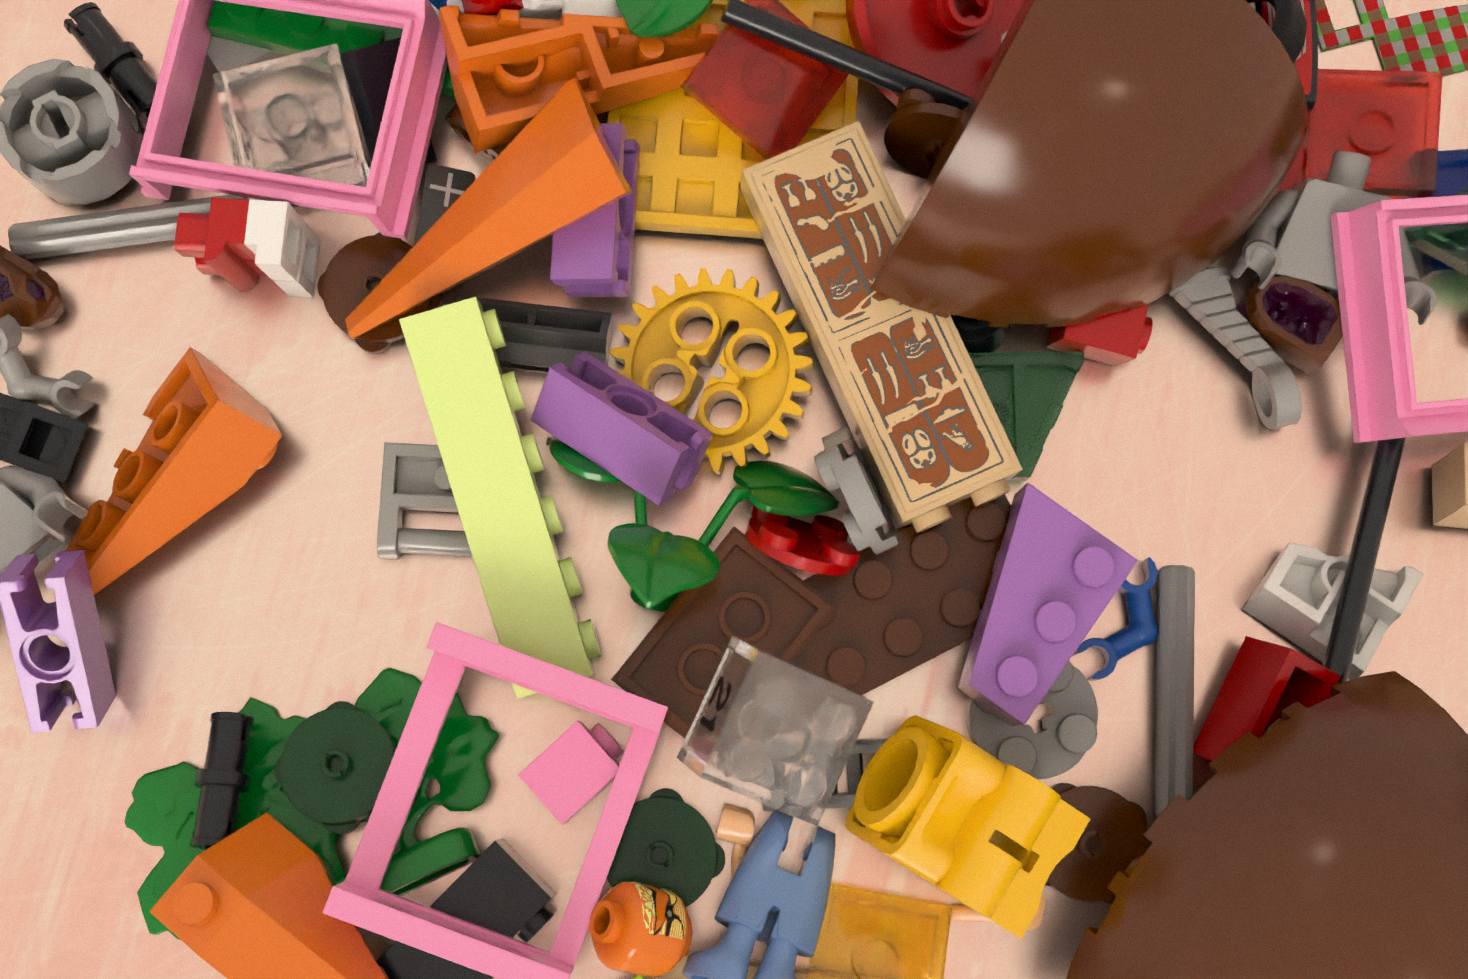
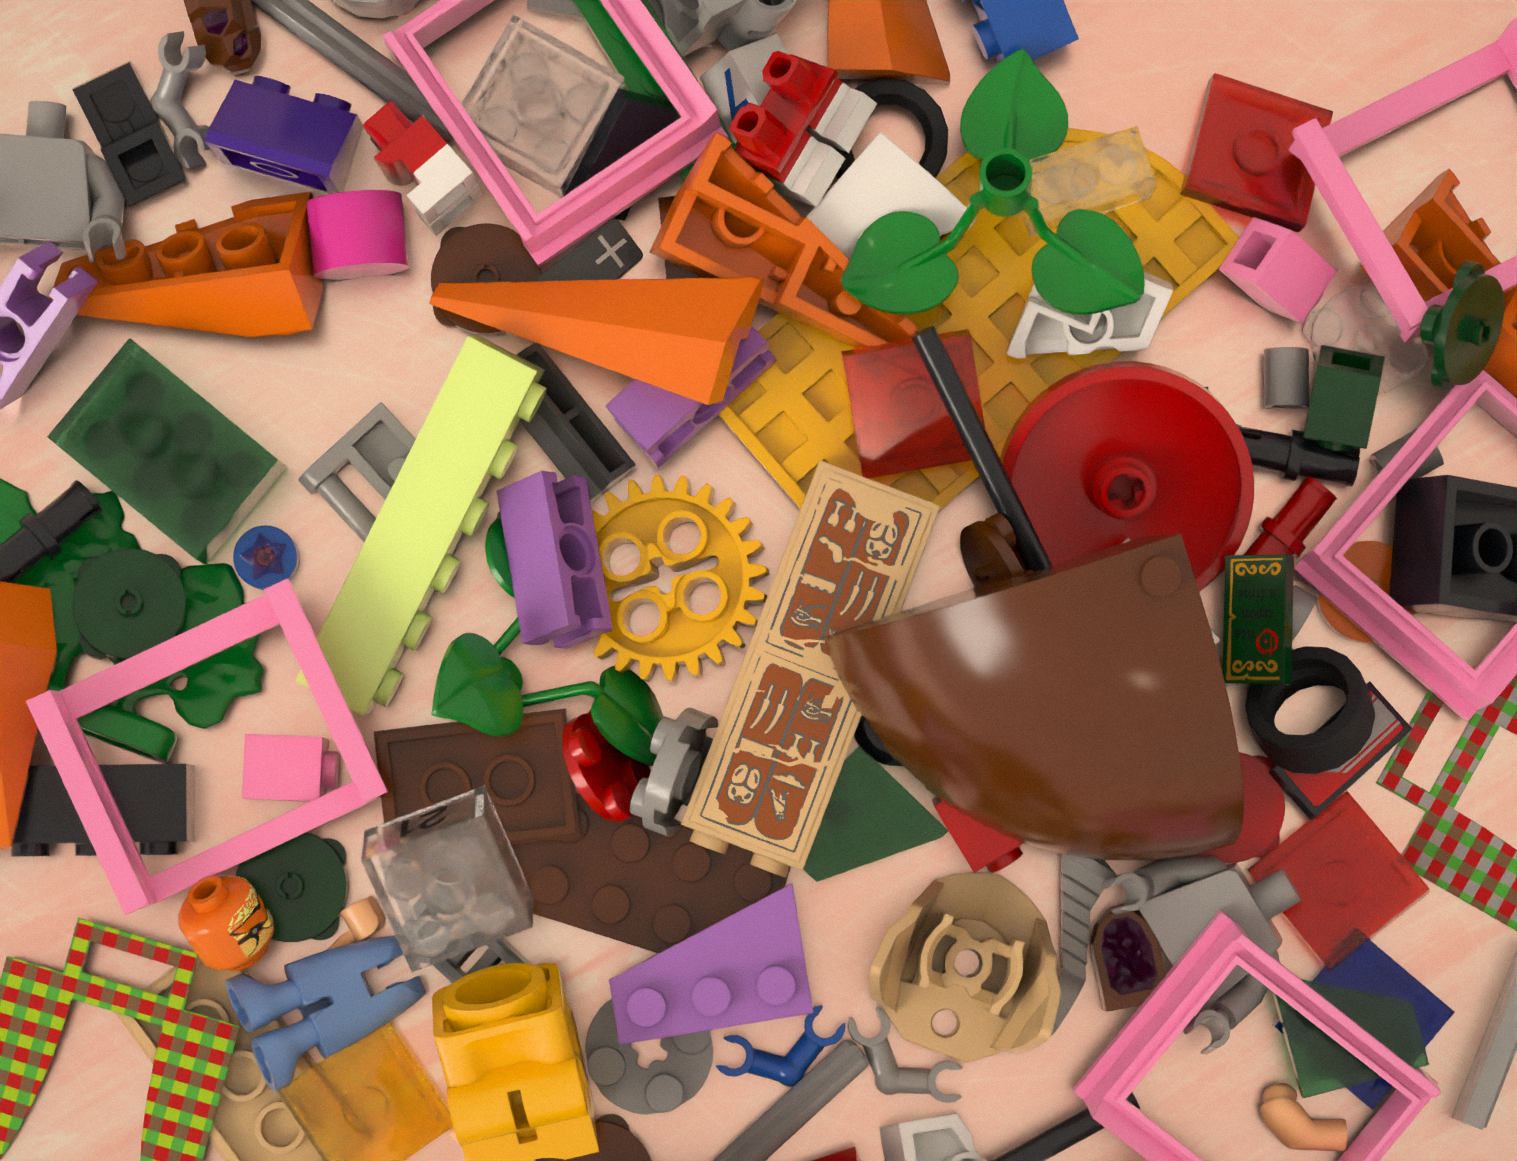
camera: 50 degrees right, 5 degrees up
none -> clear green brick [47,338,287,565]
none -> dark purple slope [205,76,363,194]
none -> blue tile [233,525,299,590]
none -> dark pink piece [306,190,409,280]
none -> light grey arm [848,1006,963,1103]
none -> tan piece [868,872,1061,1063]

